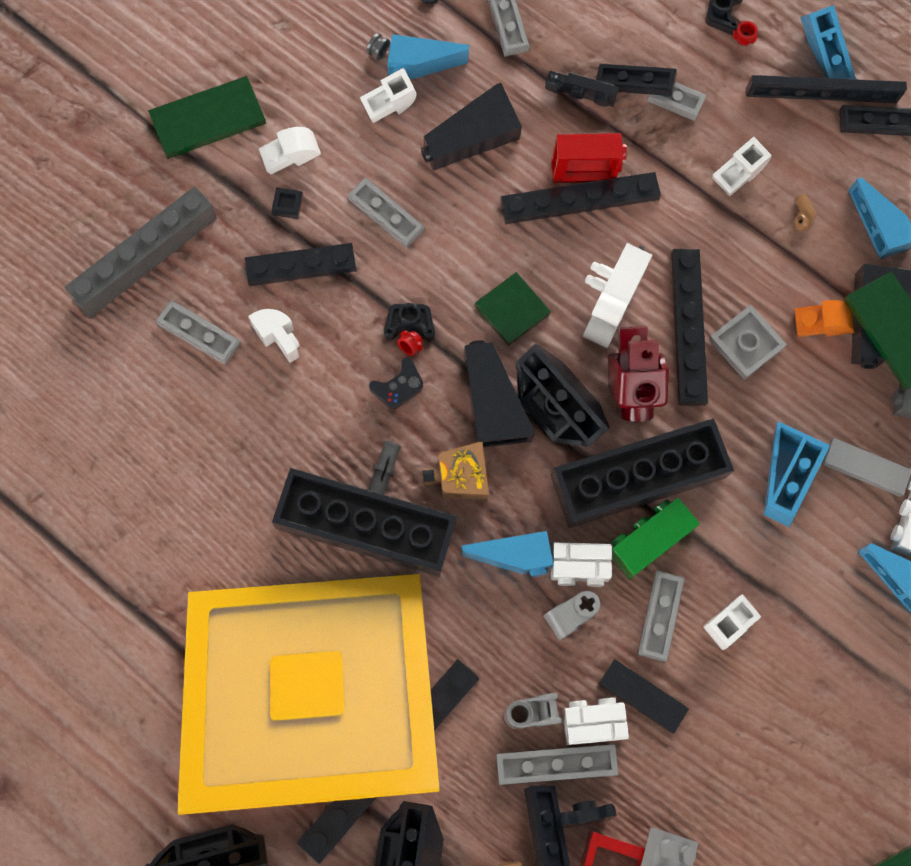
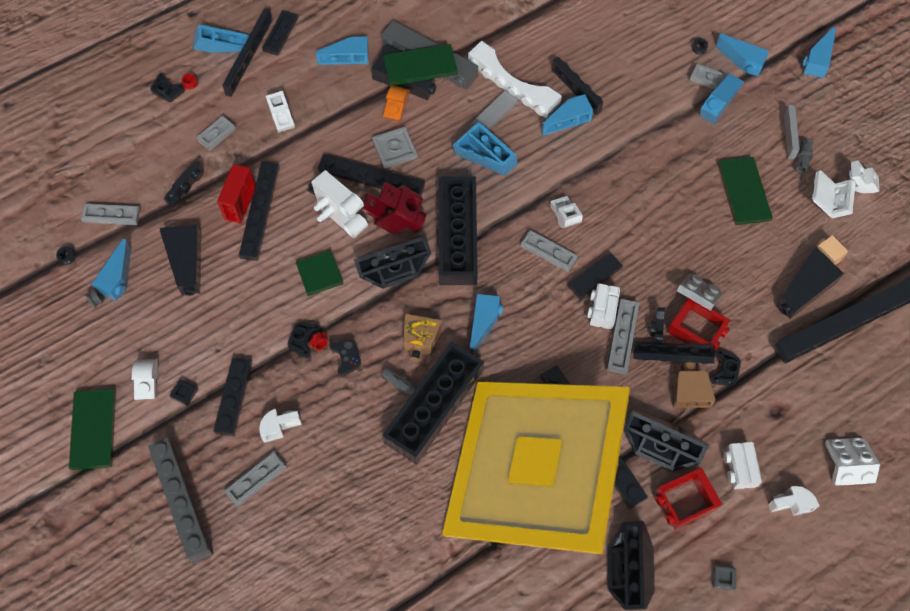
camera: 65 degrees left, 10 degrees down
light grey tile [348,177,425,249] -> none
white brick [360,68,416,123] -> none
black slope [464,340,534,448] -> none
light grey piece [503,693,563,729] -> none
light grey piece [543,591,600,641] -> none
white brick [551,542,612,587] -> none
black tile [596,64,677,96] -> none
green brick [611,498,700,580] -> none
medium nougat arm [794,194,816,231] -> none

